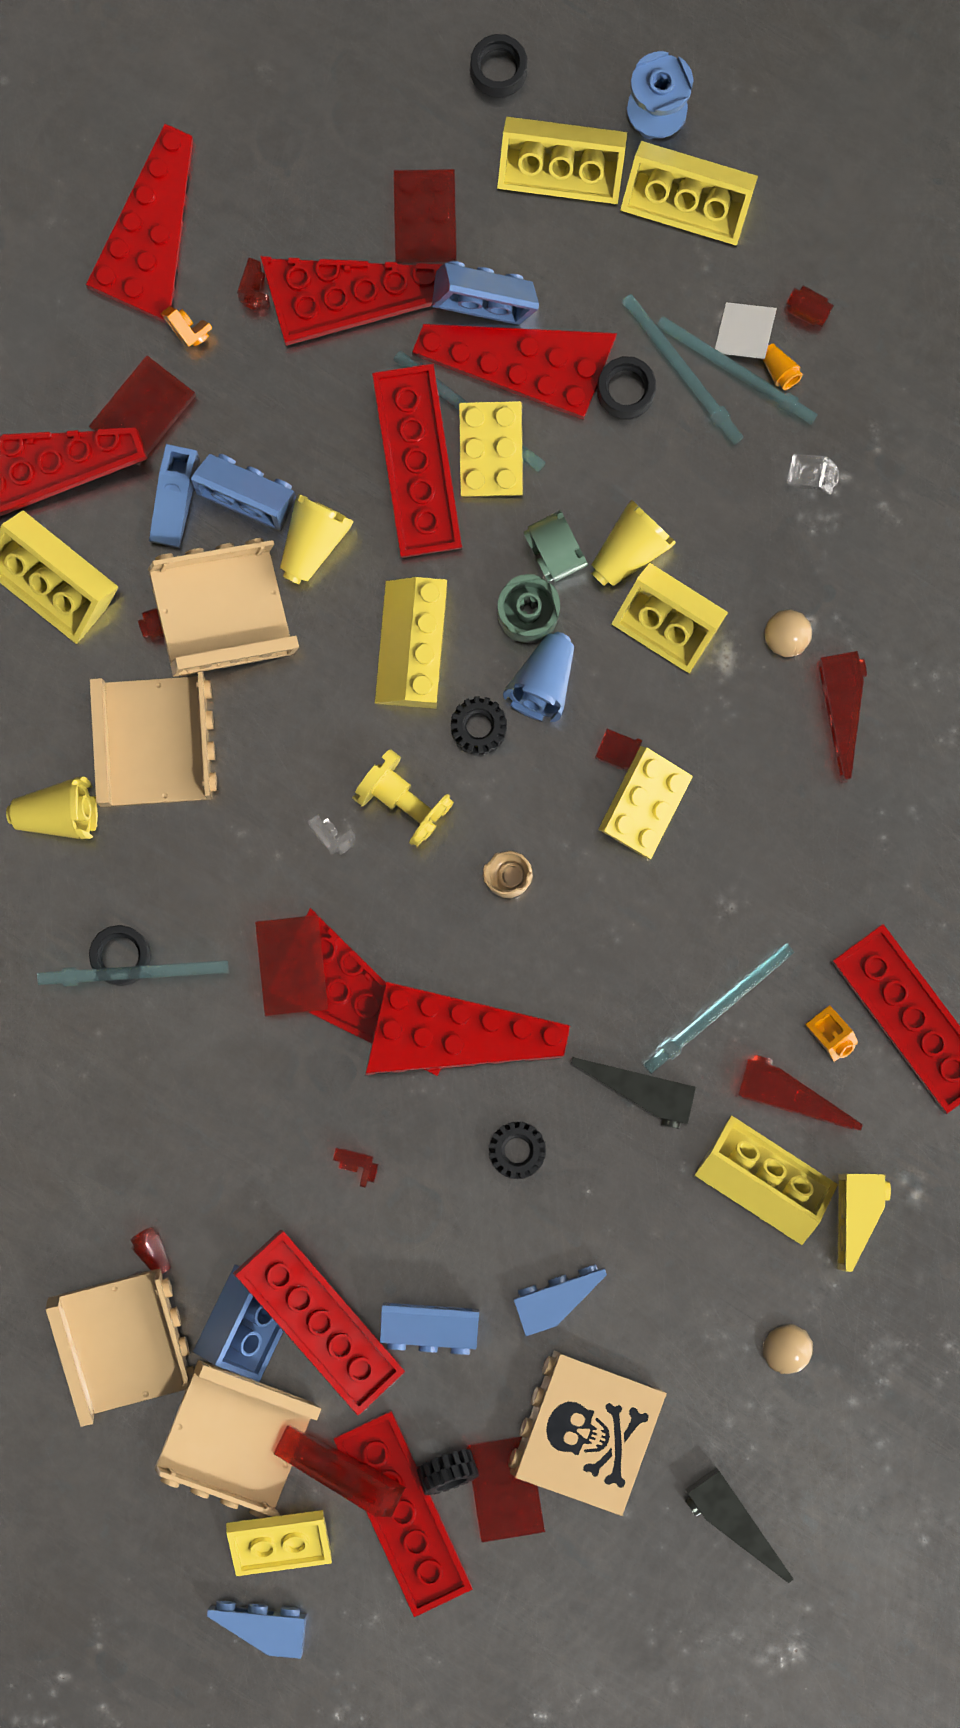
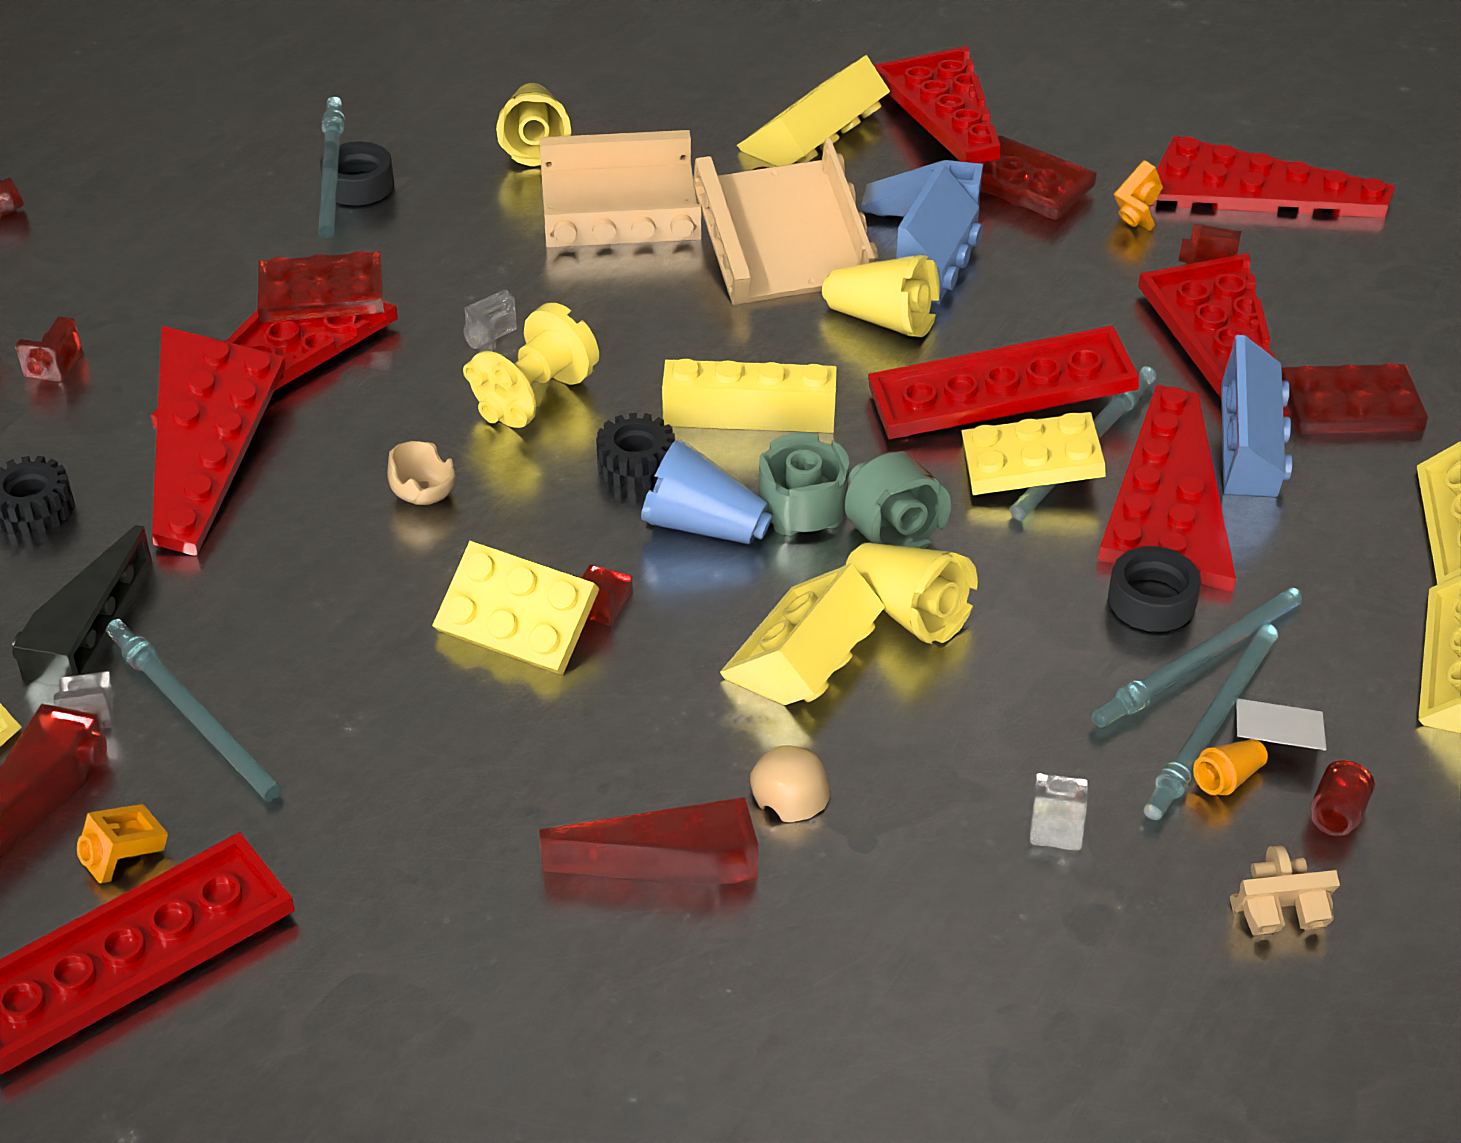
camera: 90 degrees right, 40 degrees down
none -> clear bracket [54,671,113,734]
none -> tan hips [1230,845,1340,936]

